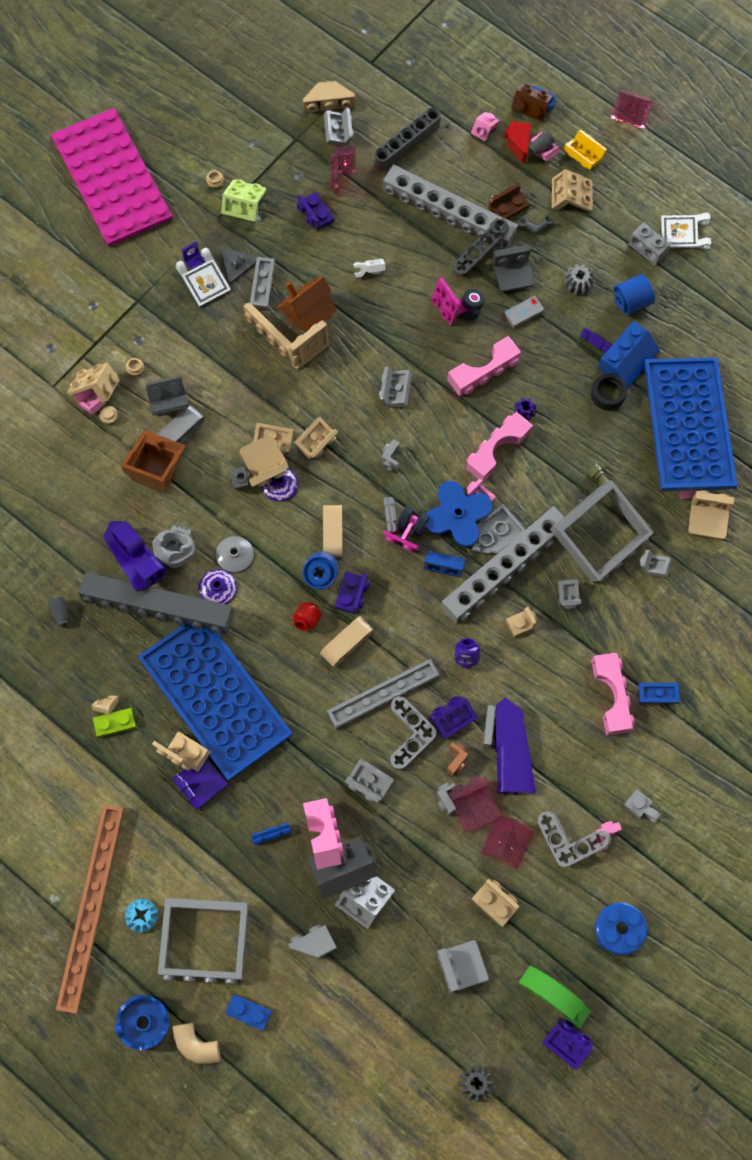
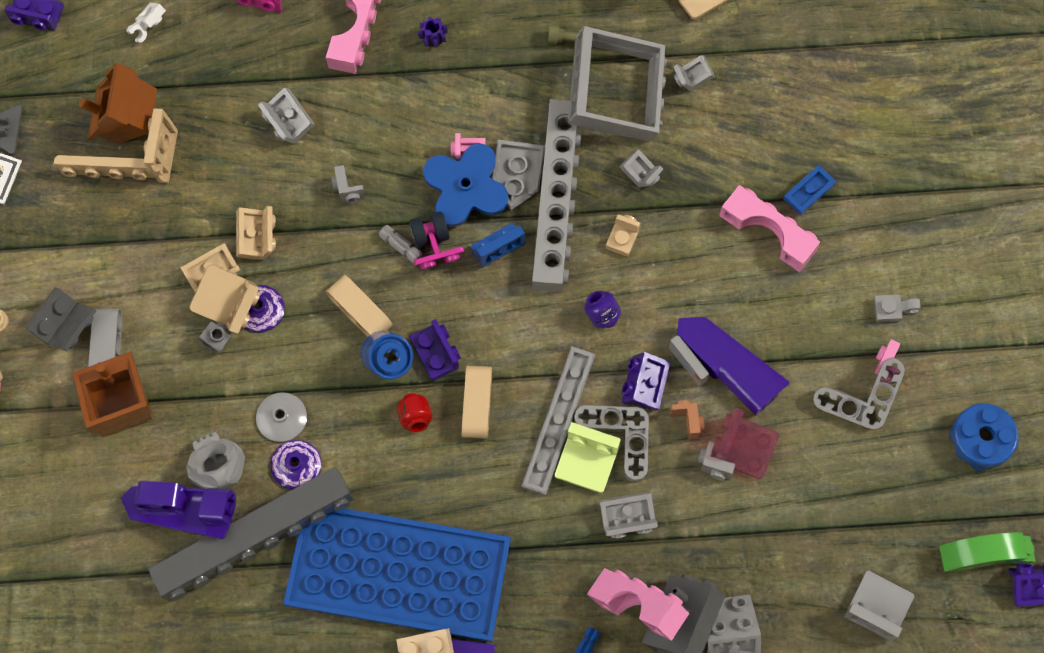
camera: 40 degrees left, 0 degrees up
dark grey cone [48,597,69,627] -> none
tan plate [99,406,118,424] -> none
light grey plate [250,257,275,310] -> none
bright pink arch [466,412,533,483] -> none
tan bracket [471,879,519,927] -> none
clear pink slope [481,815,533,869] -> none
none -> yellowish green bracket [555,422,621,494]

